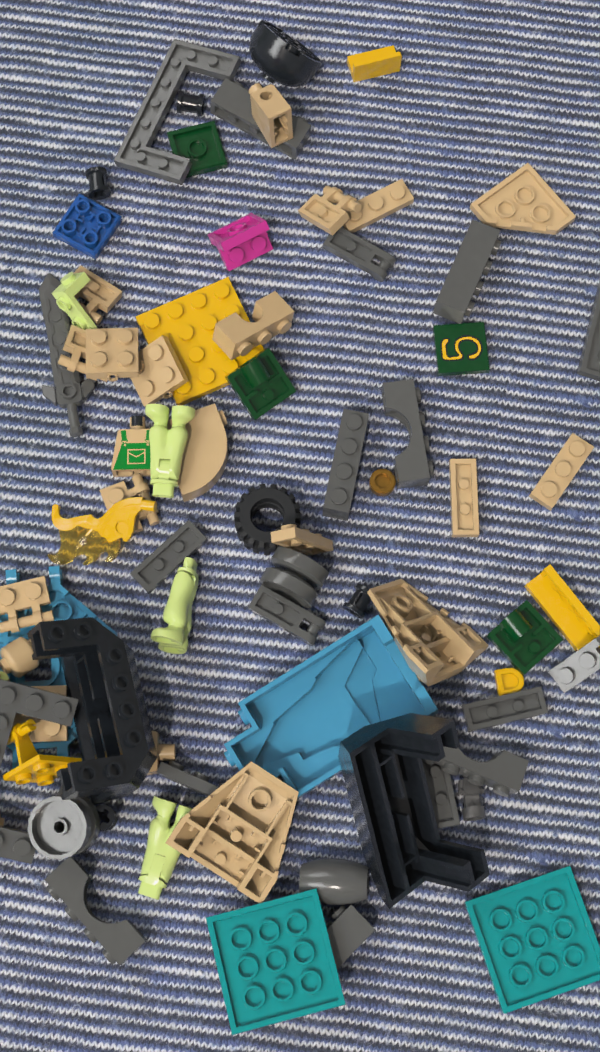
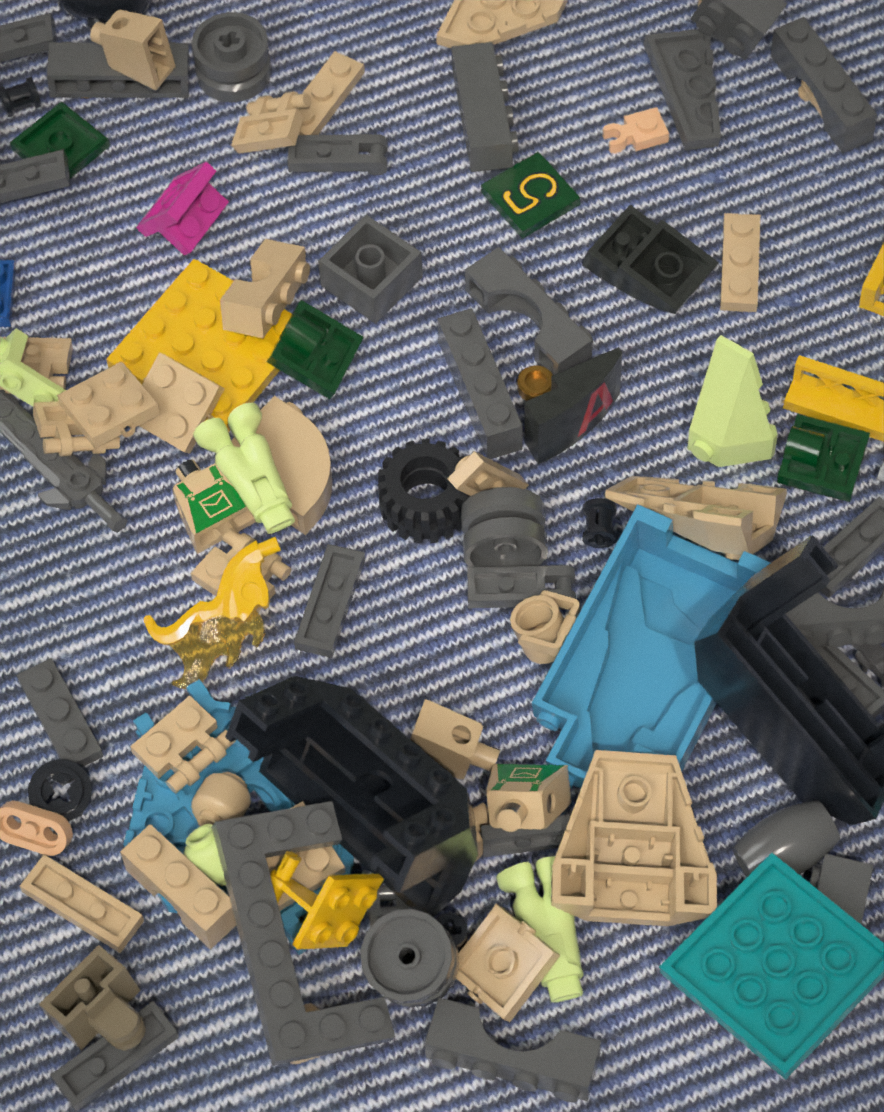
camera: 25 degrees left, 15 degrees down
yellowish green piece [150,557,199,654] -> none
tan plate [449,459,479,537] -> none
yellow tile [494,668,524,696] -> none
none -> dark grey wheel [191,12,272,103]
none -> dark grey brick [318,215,423,324]
none -> tan torso [410,699,500,779]
none -> tan plate [456,904,560,1022]
none -> tan torso [487,764,571,832]
none -> tan piece [510,590,580,664]
none -> pearl dark grey slope [525,347,622,465]
none -> pearl dark grey slope [582,204,719,314]
none -> light nougat plate [603,107,669,153]
none -> yellowish green wedge [687,335,778,467]

